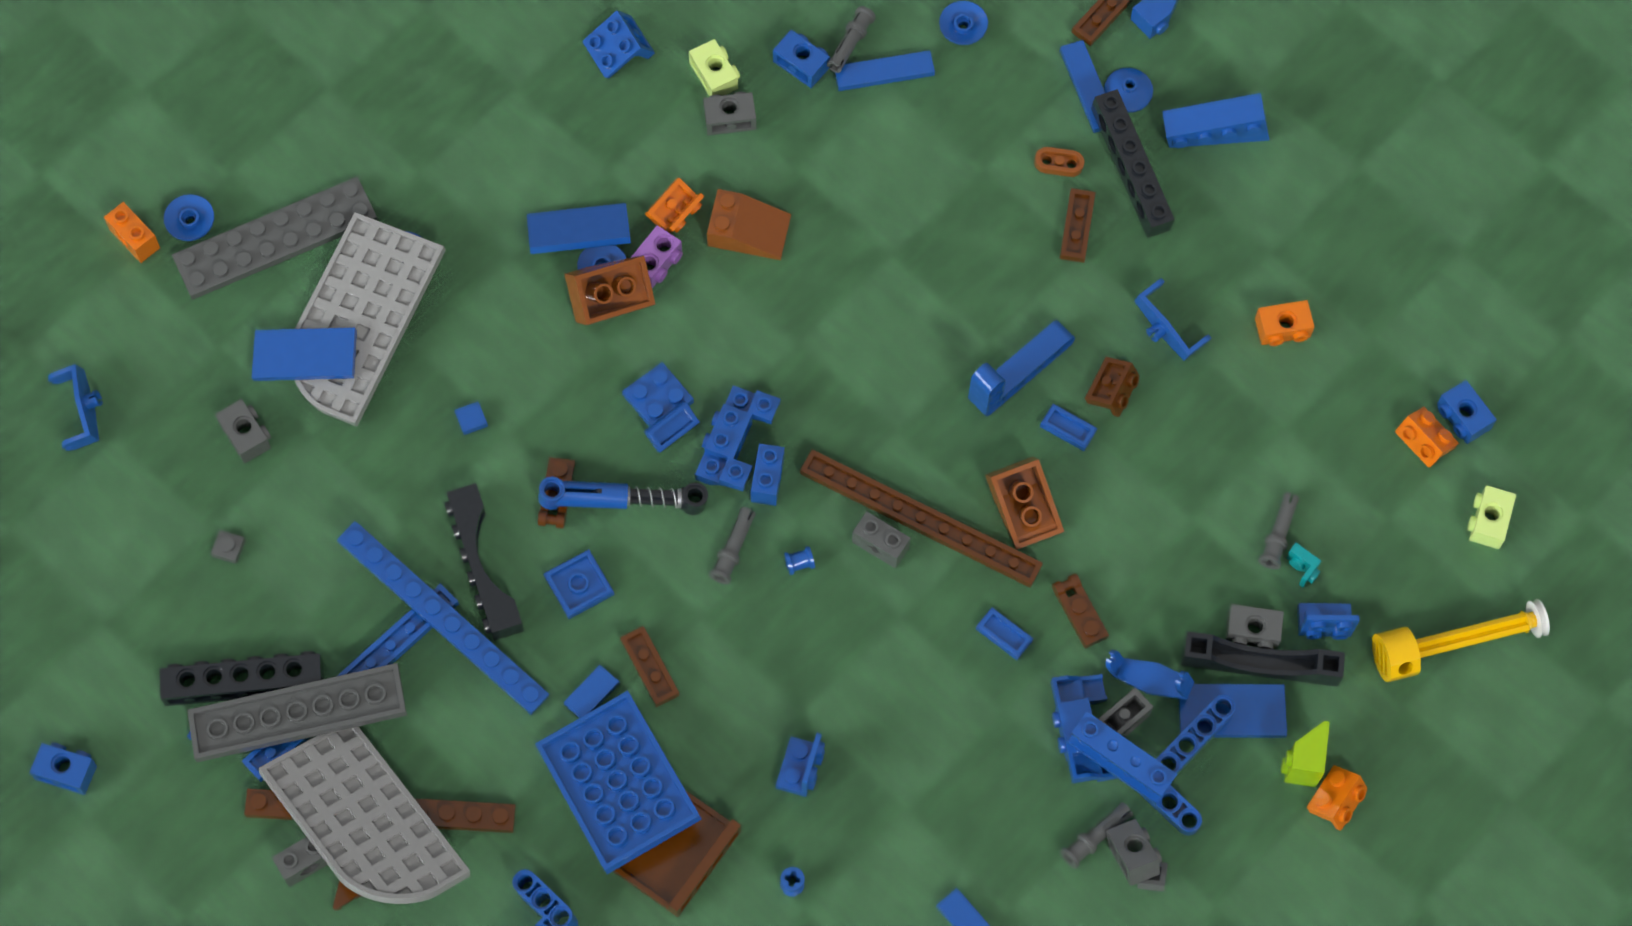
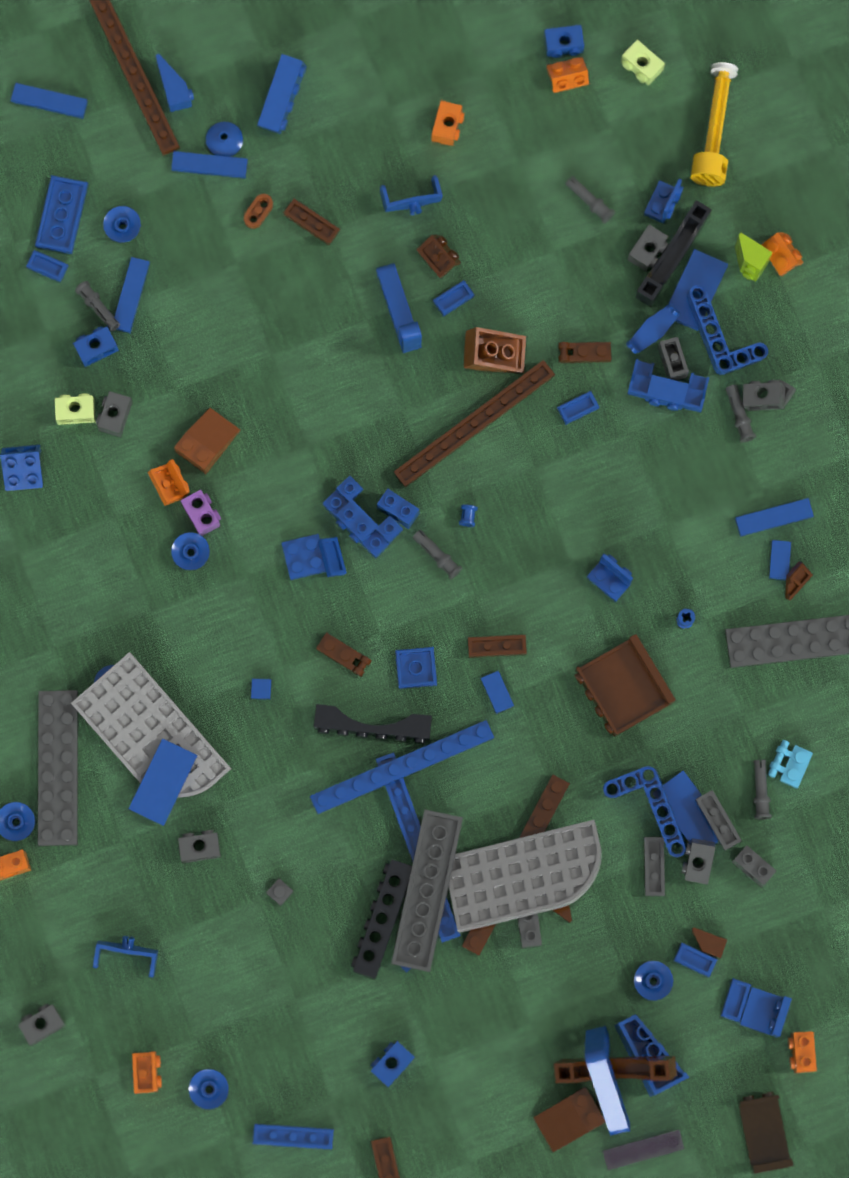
camera: 65 degrees left, 10 degrees up
blue tile [527,203,631,254] -> none
blue plate [535,691,702,874] -> none
piece [538,476,708,516] -> none
dark orange slope [564,255,655,325] -> none
dark grey brick [852,511,911,569] -> none
blue fence [1067,711,1177,805] -> none
black brick [1091,89,1175,238] -> none
teal bracket [1286,543,1321,587] -> none

